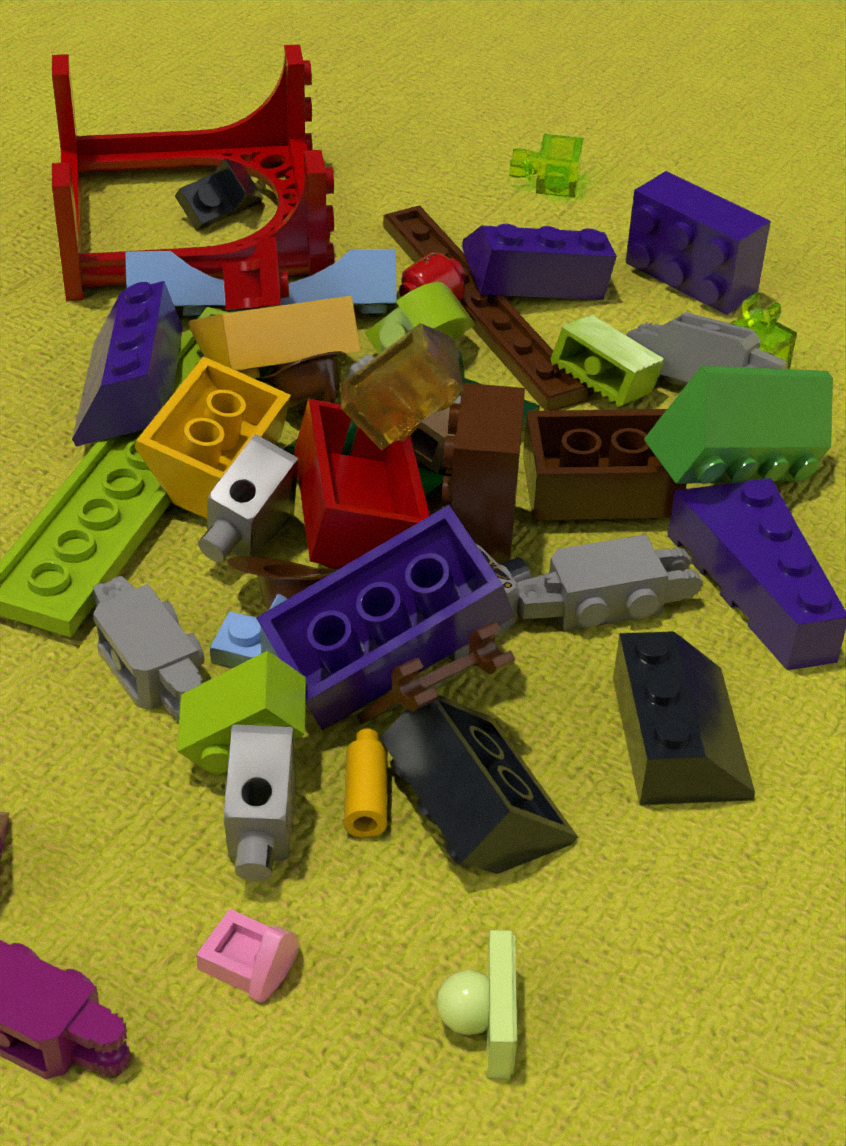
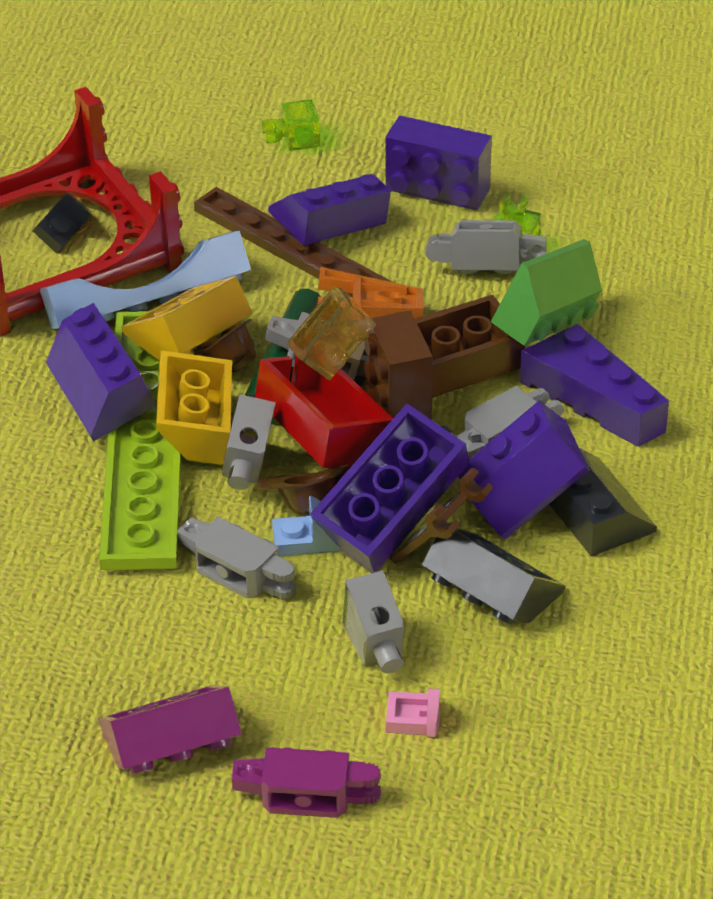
camera: 20 degrees left, 0 degrees up
lime brick [177,650,306,776] -> none
red brick [222,237,290,312] -> none
yellow cylinder [344,729,388,838] -> none
lime brick [365,282,475,367] -> none
red head [399,252,466,302] -> none
yellowish green tile [436,930,517,1079] -> none
lime brick [550,314,665,407] -> none
none -> orange wing [316,267,424,321]
none -> dark purple slope [458,401,590,540]

